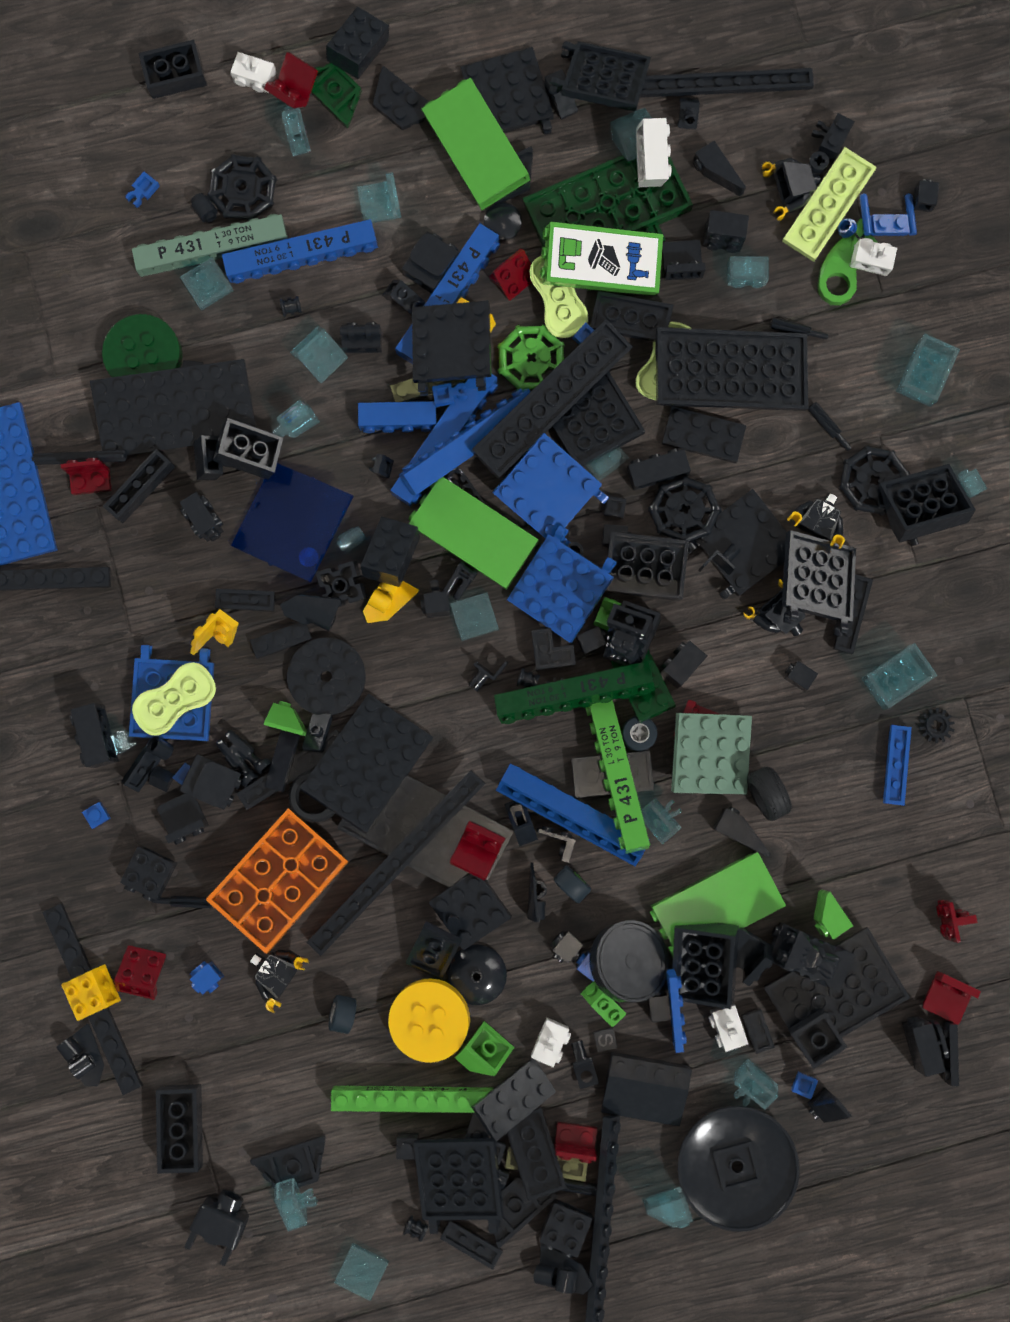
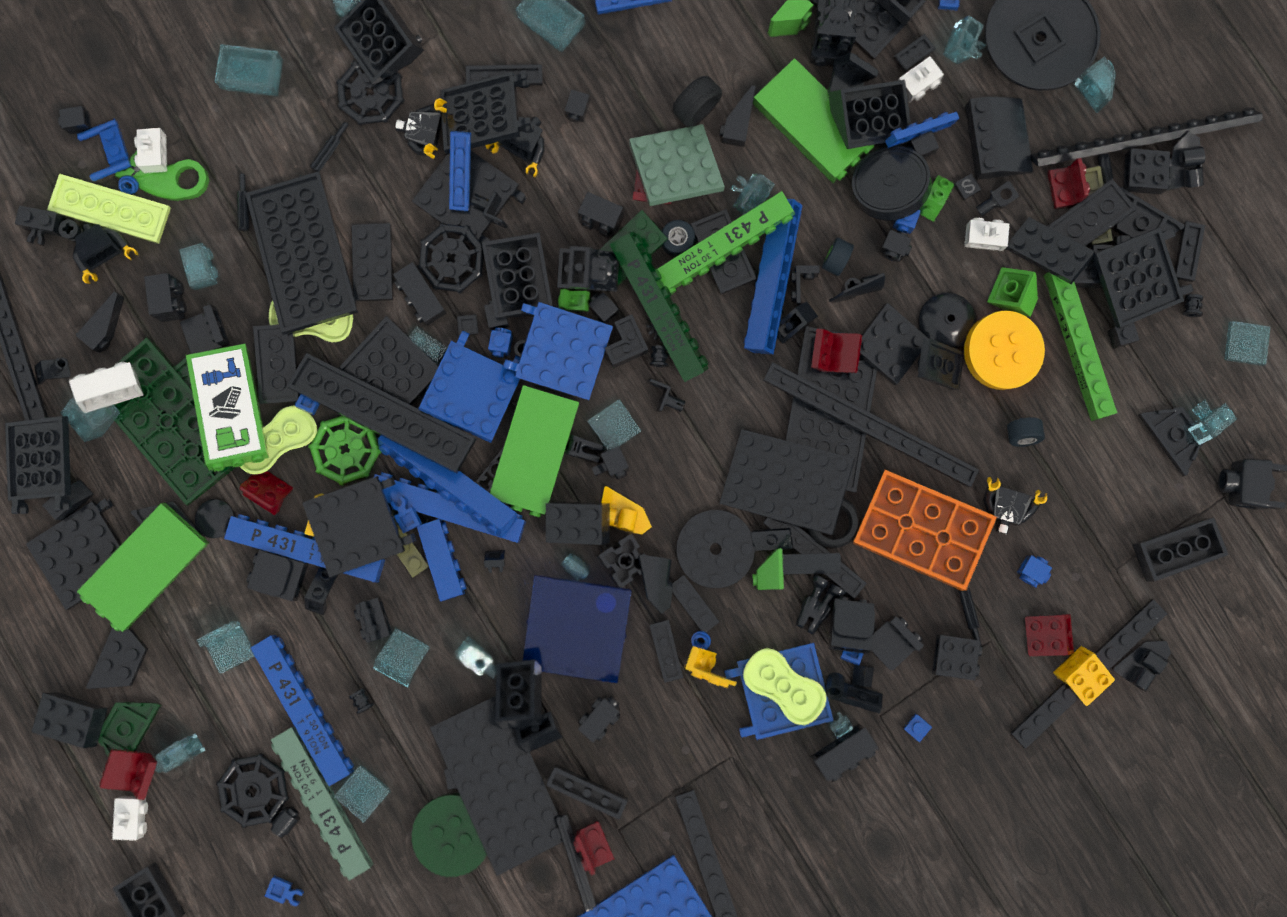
camera: 105 degrees left, 0 degrees up
none -> blue tile [449,131,471,211]
none -> blue brick [488,328,513,358]
none -> blue plate [691,631,711,650]

